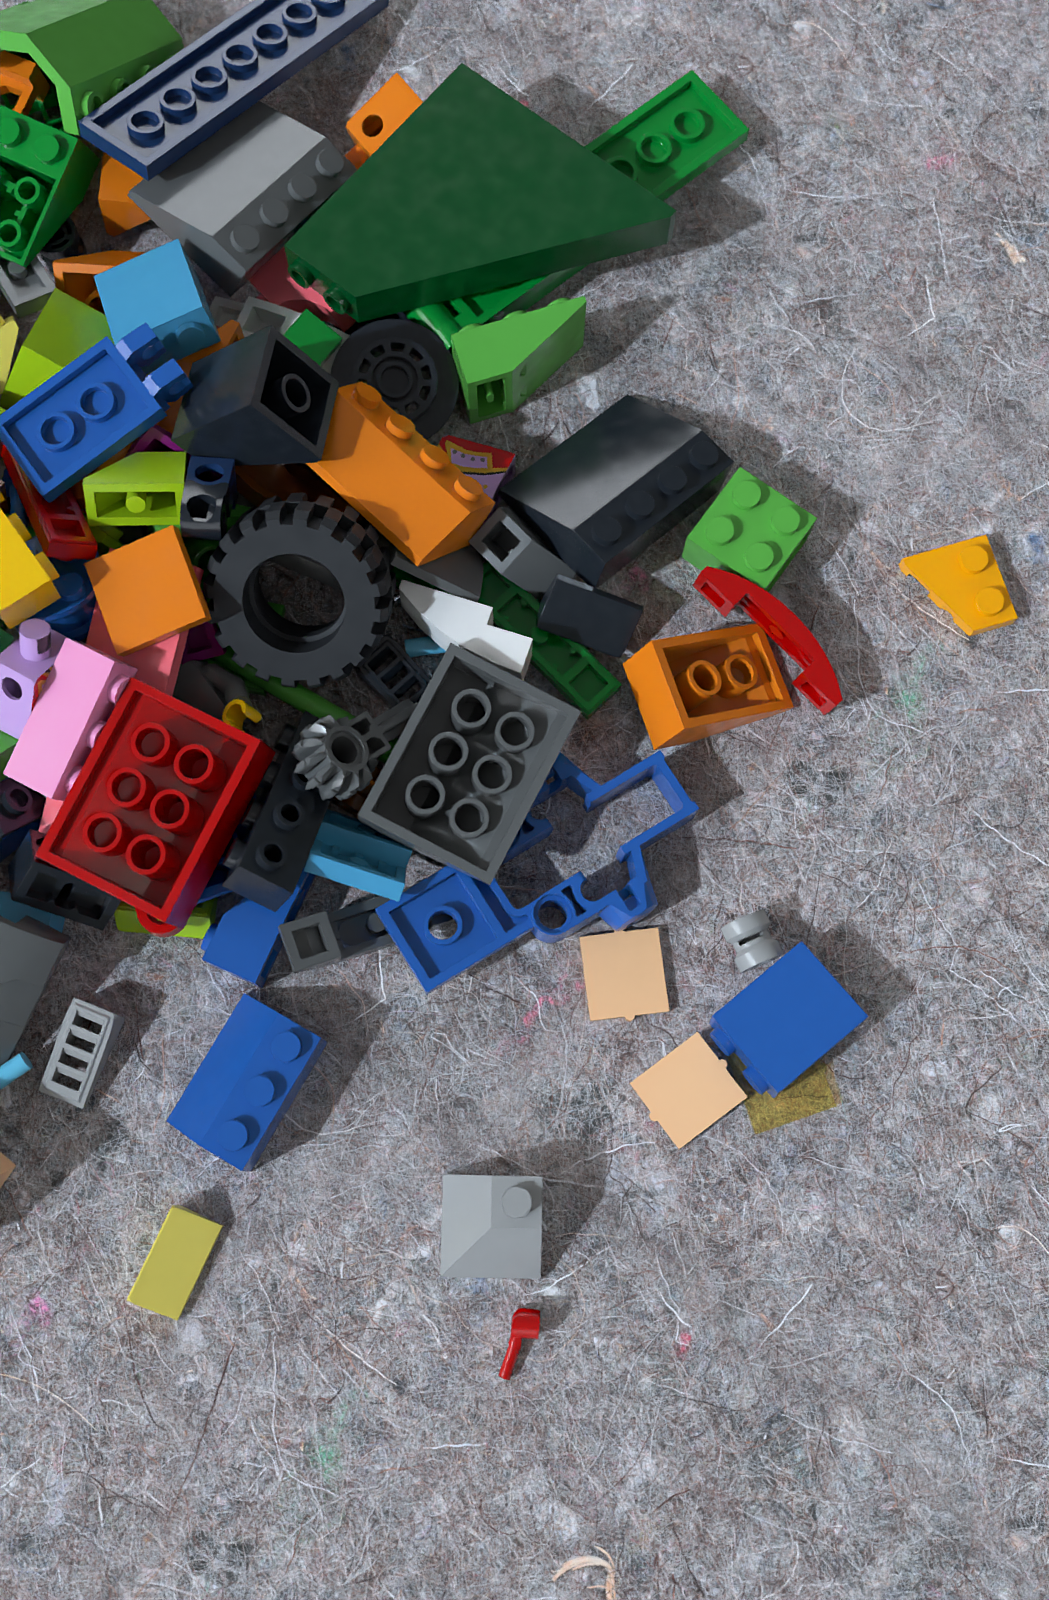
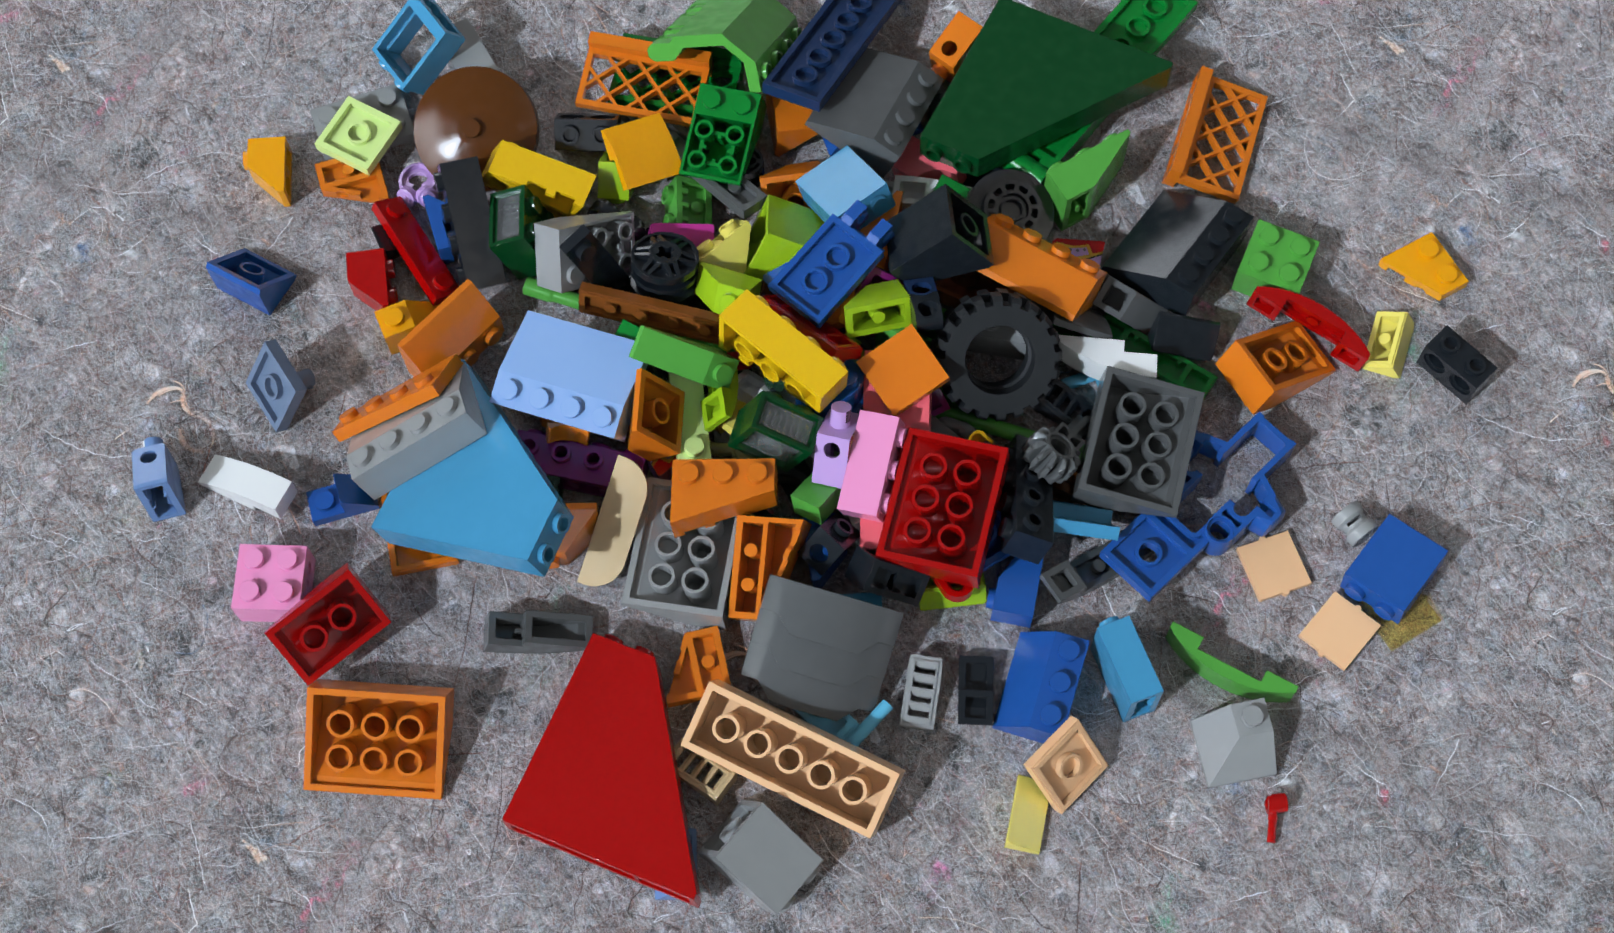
camera: 10 degrees left, 10 degrees down
none -> black slope [958,655,994,726]
none -> light nougat tile [1023,716,1109,814]
none -> dark azure brick [1090,616,1164,723]
none -> orange fence [1162,65,1268,204]
none -> bright green slope [1165,621,1299,703]
none -> light yellow slope [1362,311,1414,378]
none -> black brick [1416,325,1498,405]

